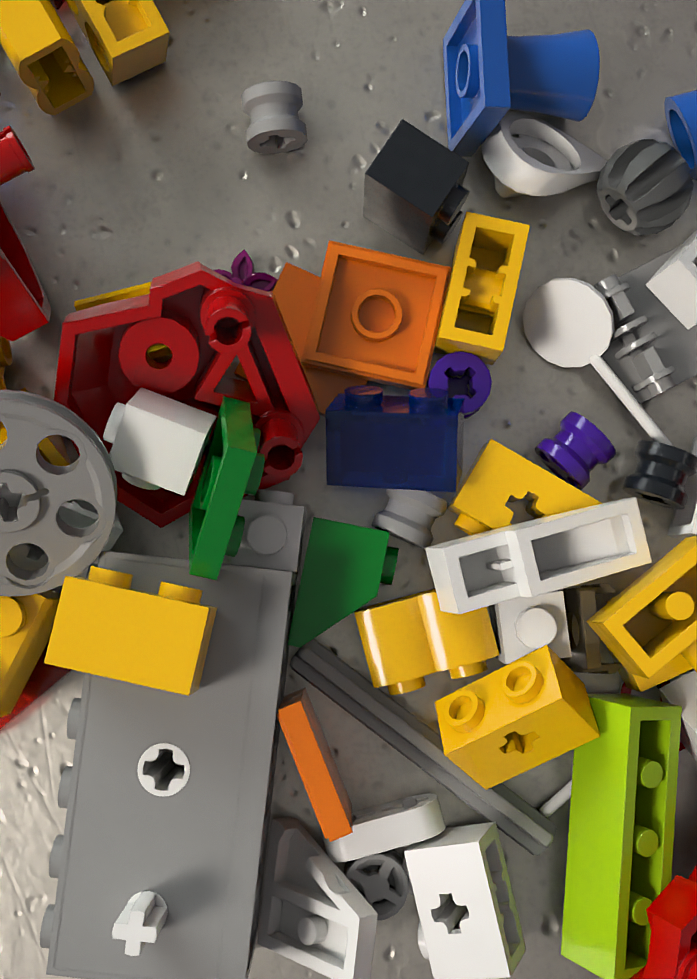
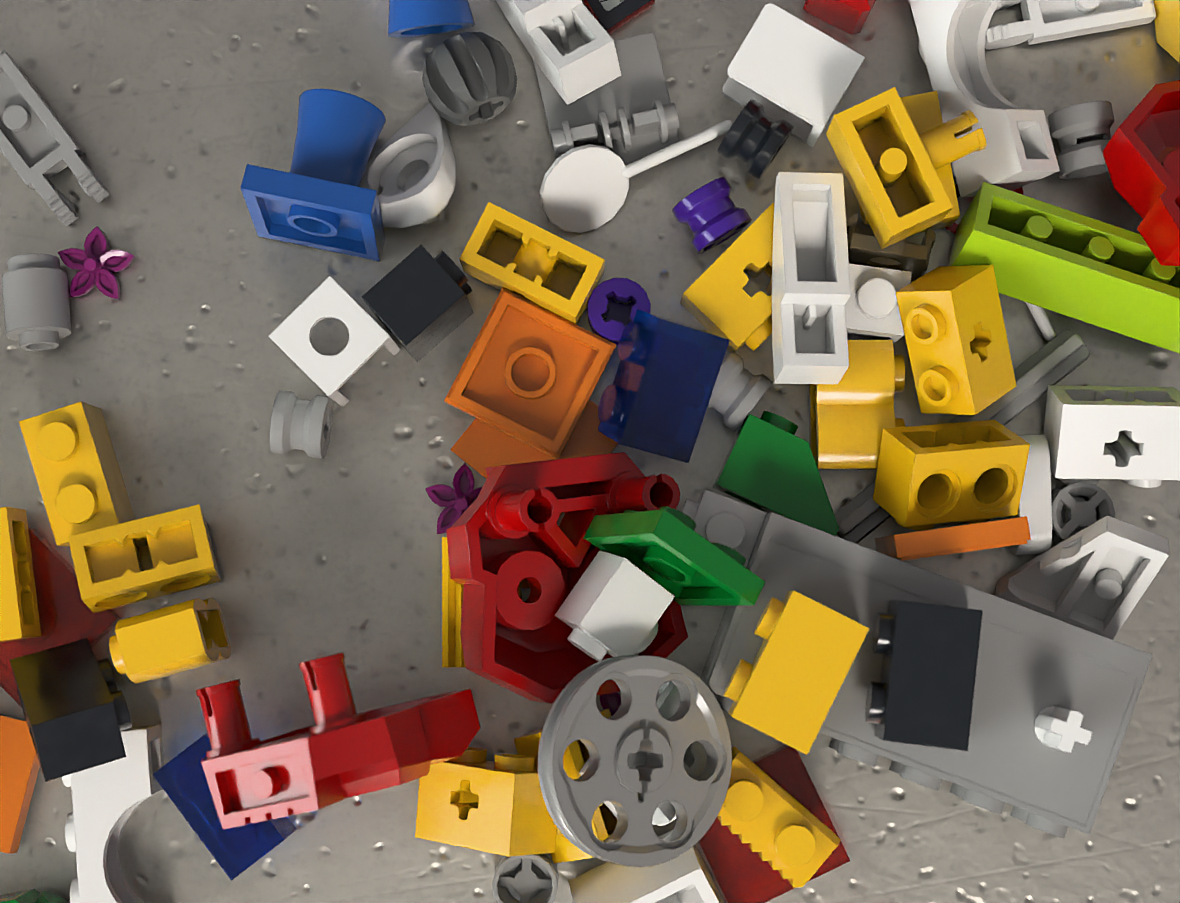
camera: 75 degrees left, 0 degrees up
none -> white piece [269,276,400,407]
none -> black brick [865,600,983,751]
none -> yellow brick [873,419,1030,530]

